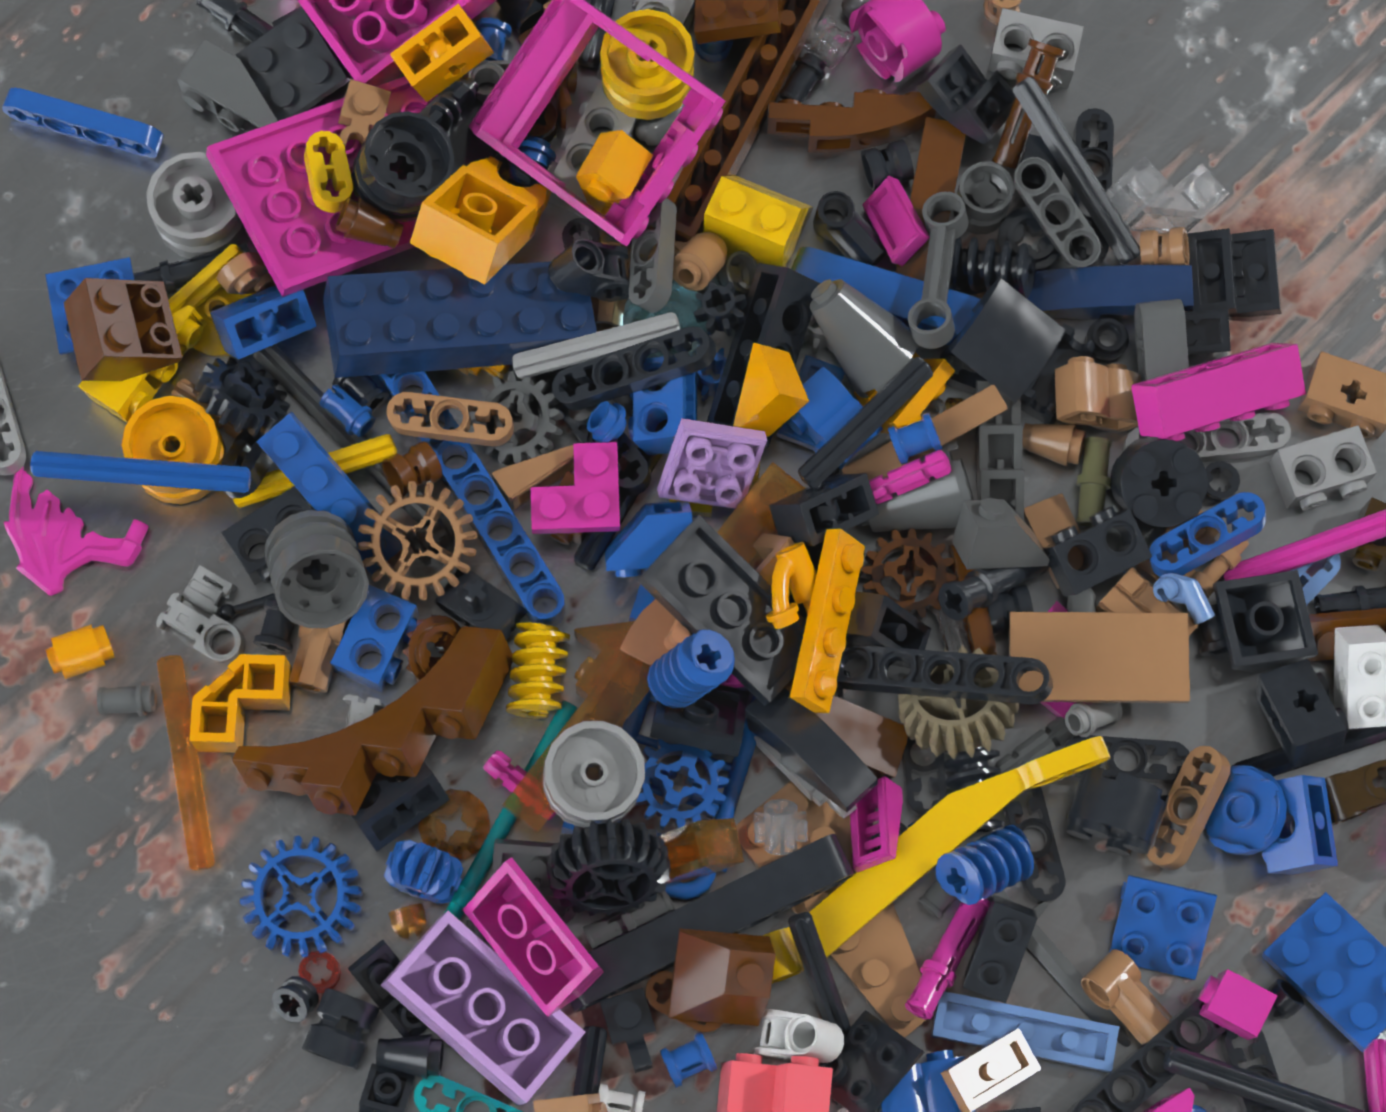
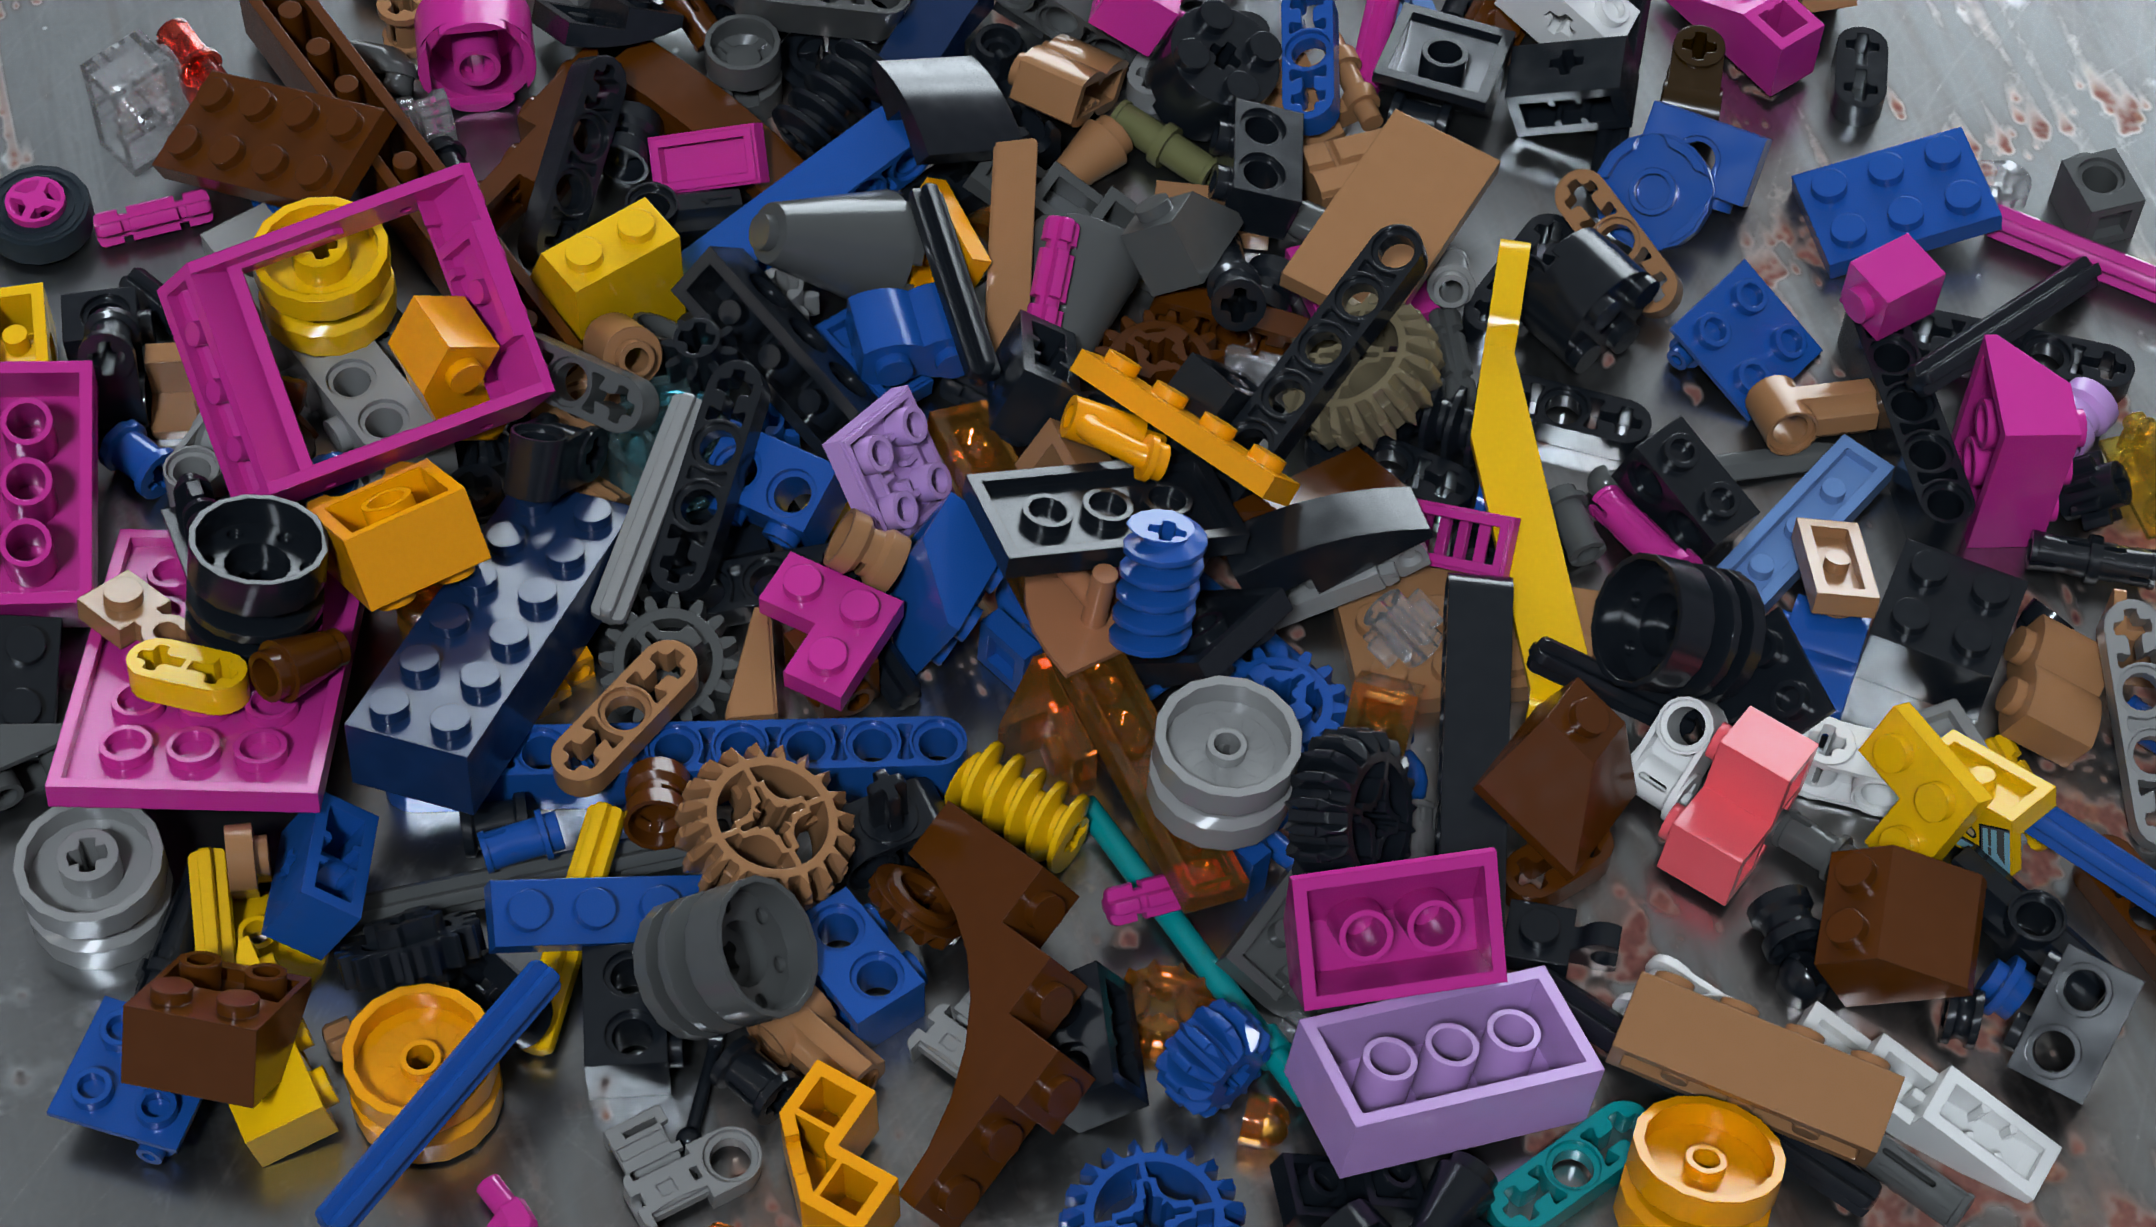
camera: 60 degrees left, 20 degrees down
light orange brick [390,4,494,102] -> none
blue plate [587,401,627,443] -> none
blue bush [659,1032,717,1088] -> none
light orange slope [733,343,809,437] -> none
blue bush [888,412,943,465] -> none
dark grey piece [908,192,968,349] -> none
blue piece [936,824,1034,905] -> none
medium blue arm [1153,573,1215,625] -> none
none -> black beam [517,55,627,273]
none -> medium nougat wheel [823,508,912,593]
none -> black wheel [1591,552,1767,703]

